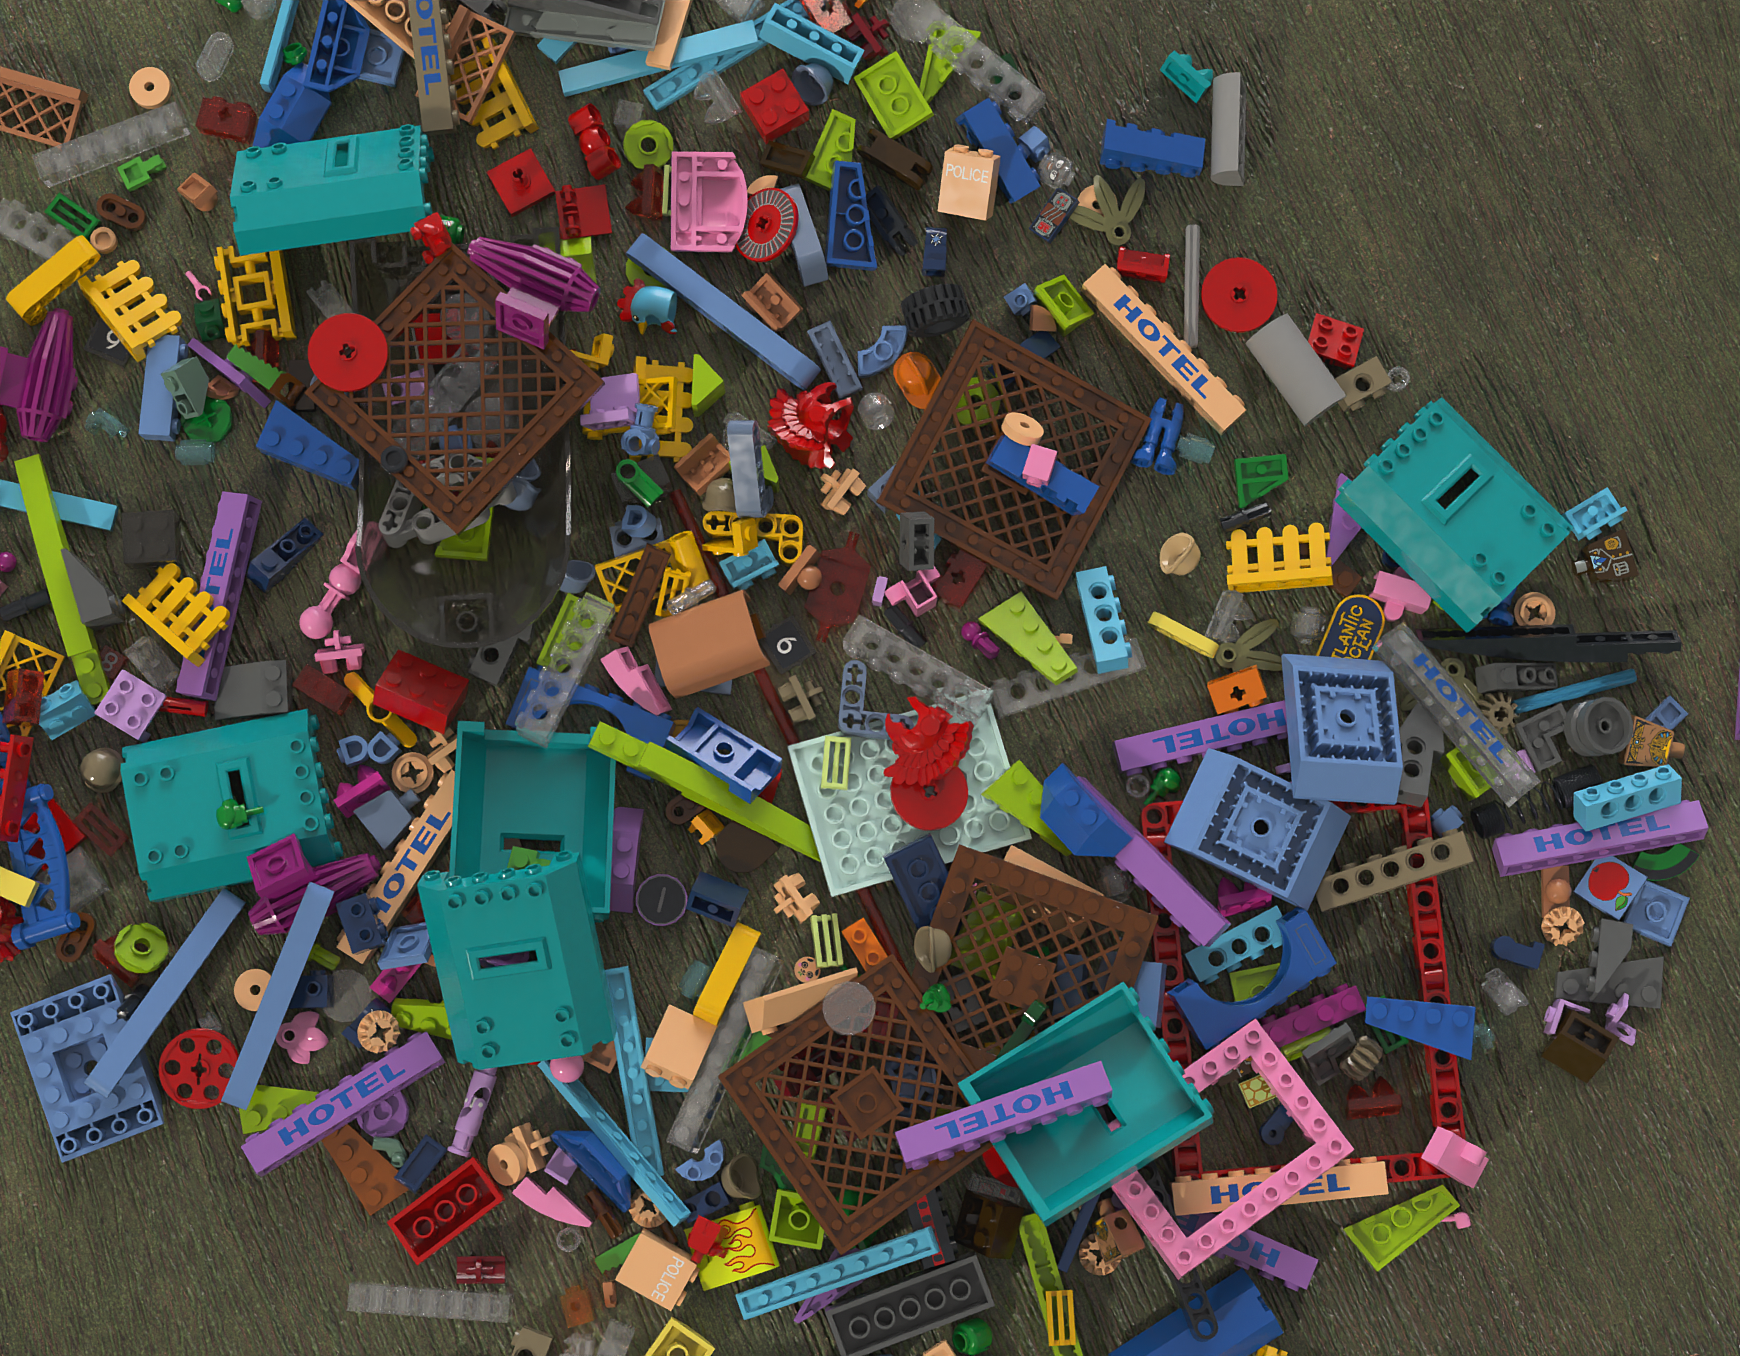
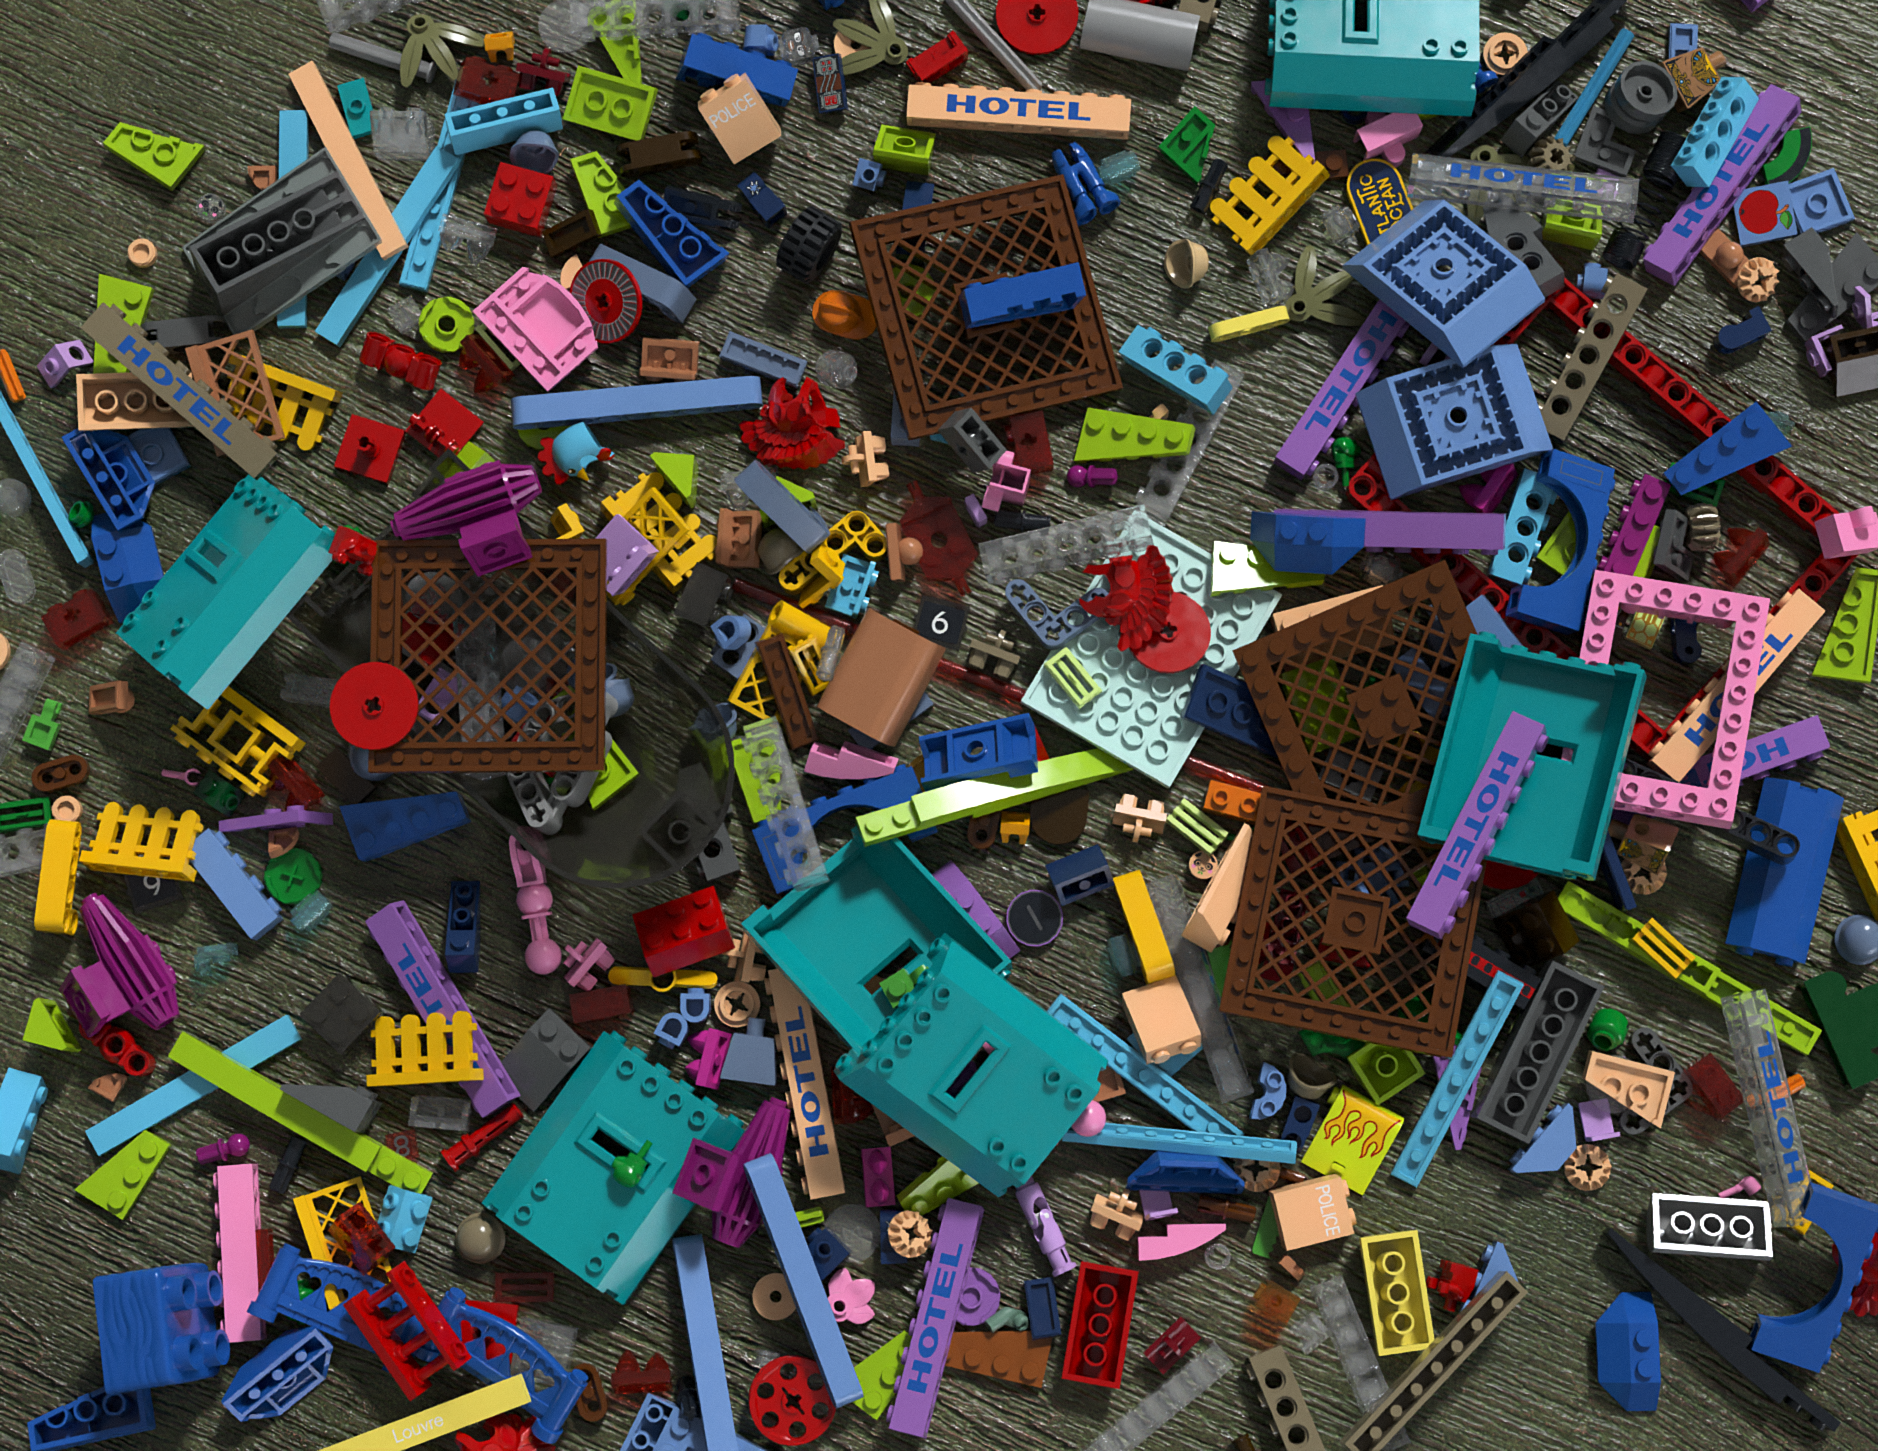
camera: 35 degrees left, 0 degrees up
lavender bracket [94,670,167,743] -> none
lime tile [114,923,168,973] -> none
sand green slope [161,356,209,419] -> none
bright green piece [227,344,306,409] -> none
dark blue brick [336,893,388,955] -> none
medium blue tile [377,922,432,970] -> none
black tile [381,446,409,474] -> none
light nougat piece [488,1141,527,1186] -> none
green piece [616,459,664,508] -> none
medium blue connector [621,403,660,456] -> none
red piece [688,1215,729,1264] -> none
clear tile [822,981,876,1035] -> none
medium blue tile [858,325,908,378] -> none
dark tan helmet [914,926,952,973] -> none
green piece [920,983,951,1013] -> none
dark green beam [994,999,1049,1061] -> none
light nougat piece [1001,413,1044,446] -> none
bright pink brick [1022,444,1057,487] -> none
nougat tile [1029,305,1056,331] -> none
orange brick [1207,664,1267,715] -> none
clear hips [1481,968,1529,1016] -> none

